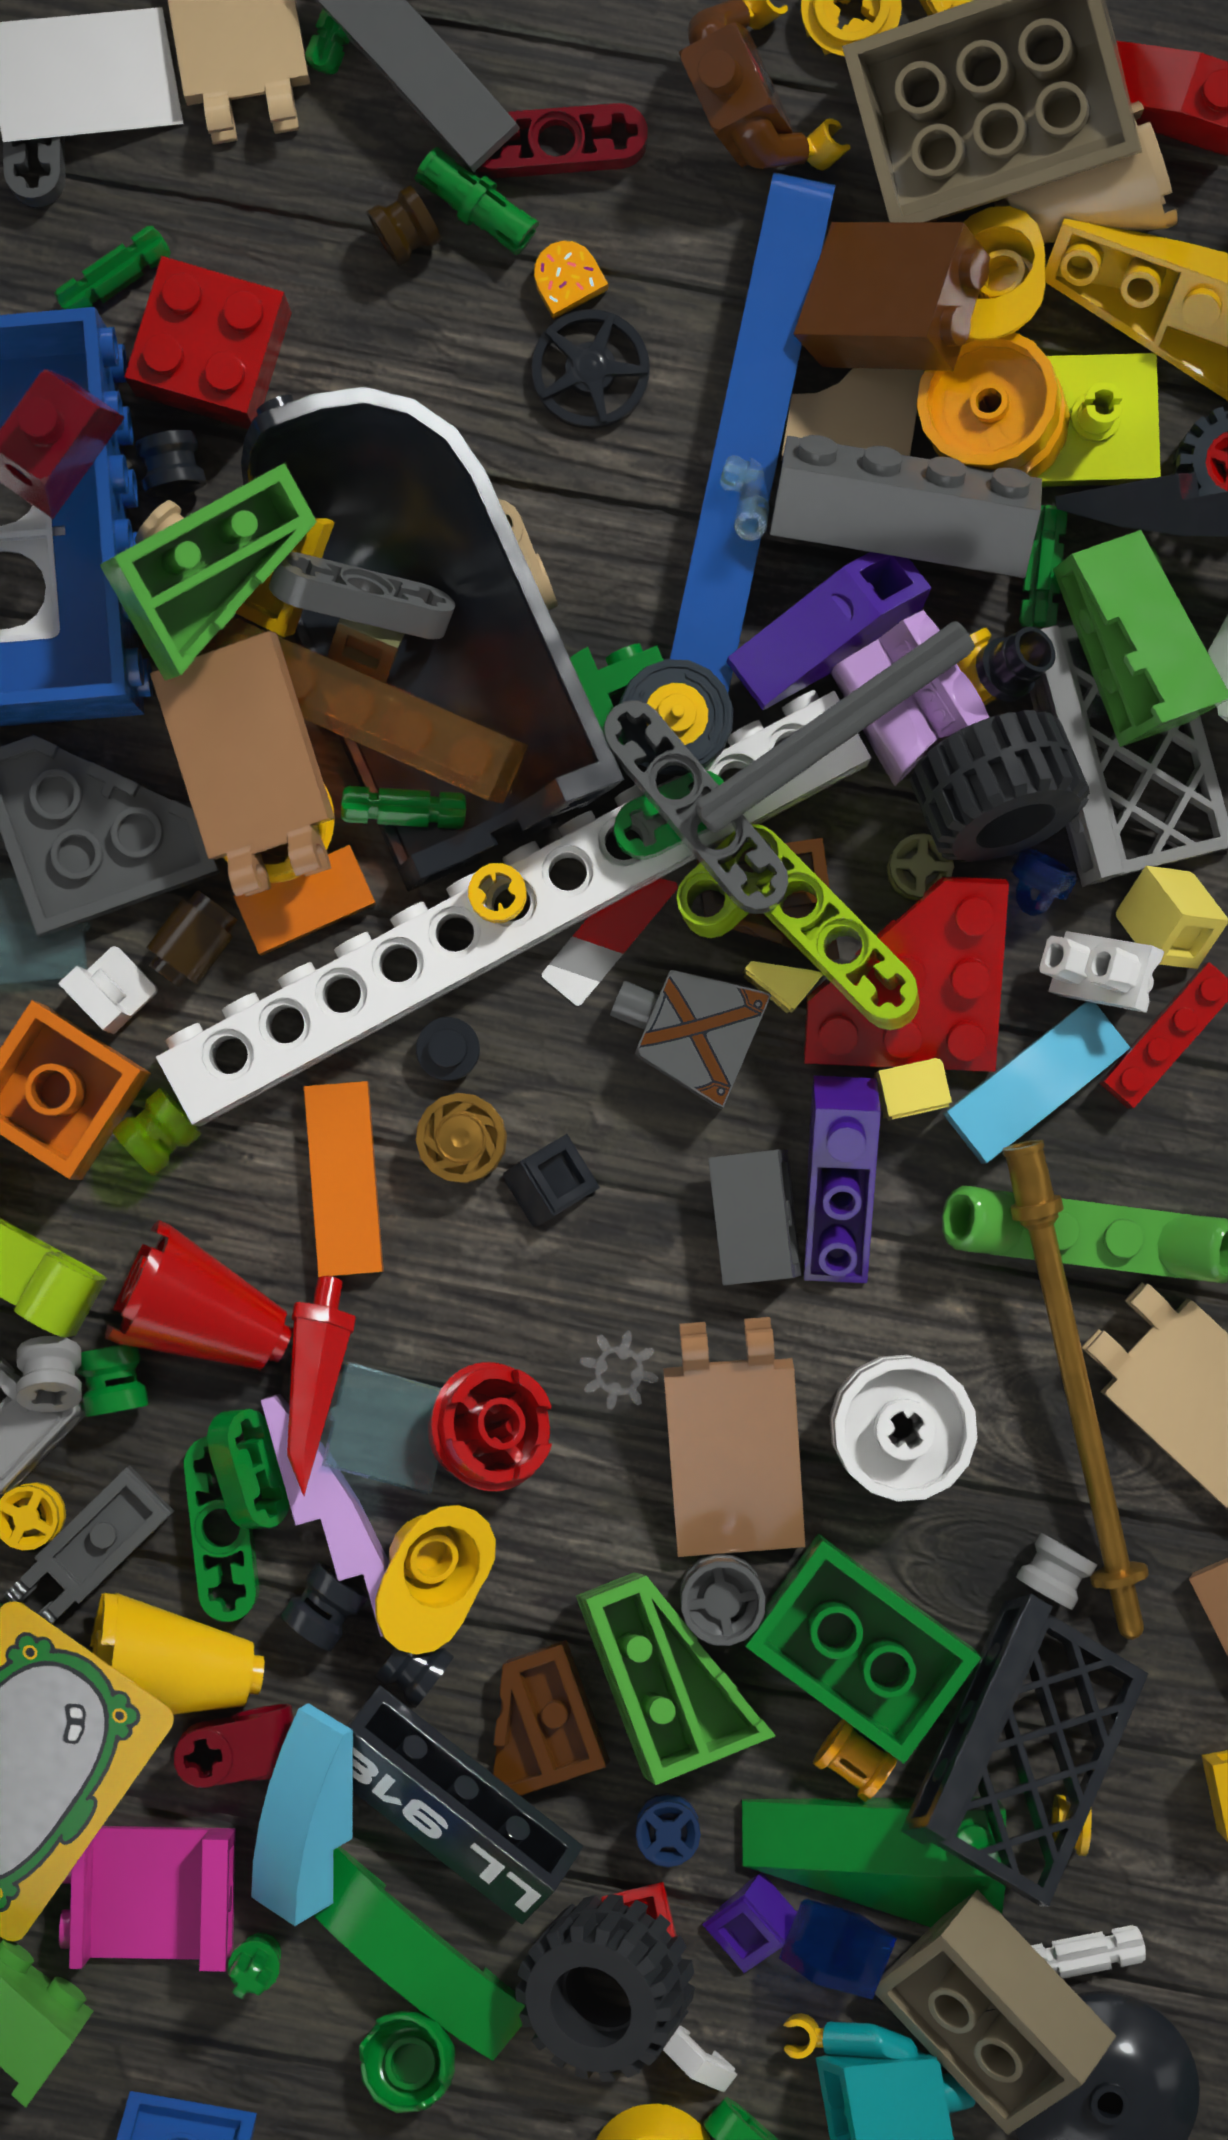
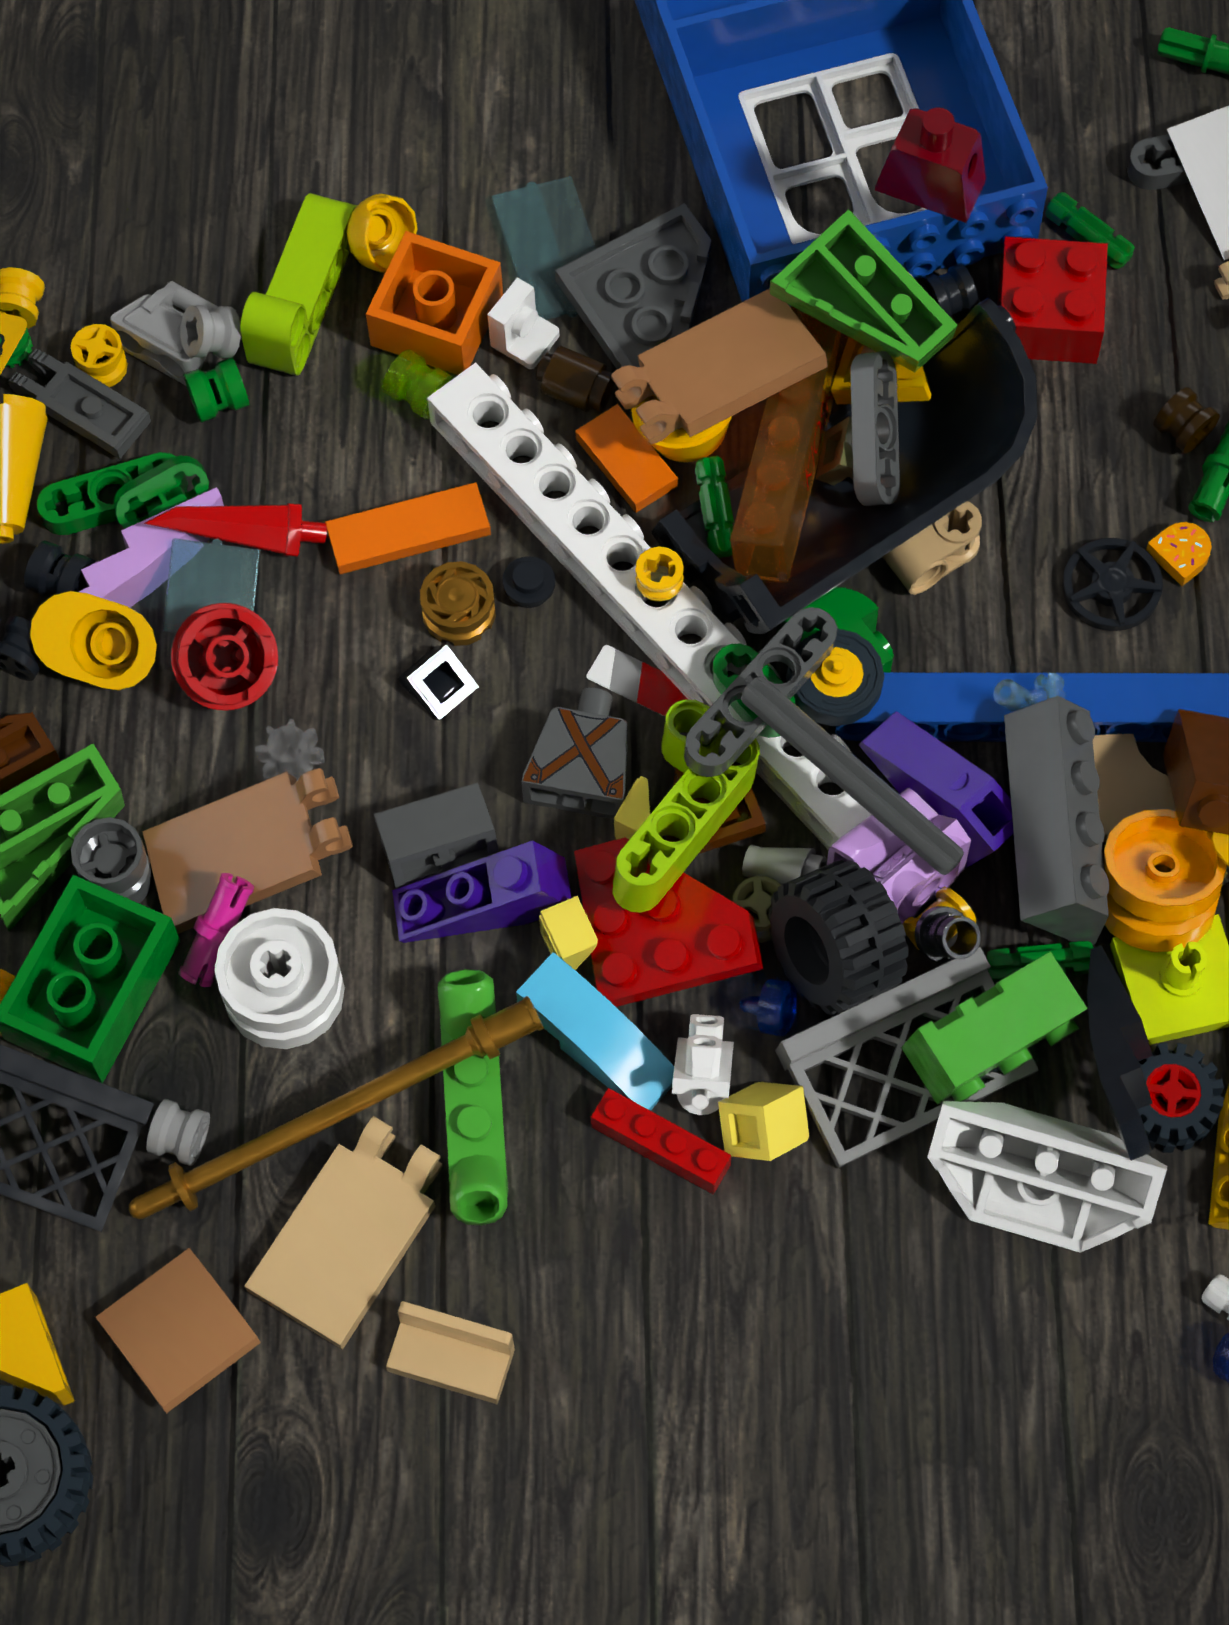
camera: 75 degrees right, 20 degrees down
red cone [105,1220,293,1370] -> none
none -> dark pink pin [178,873,254,987]
none -> light grey cone [742,845,827,885]

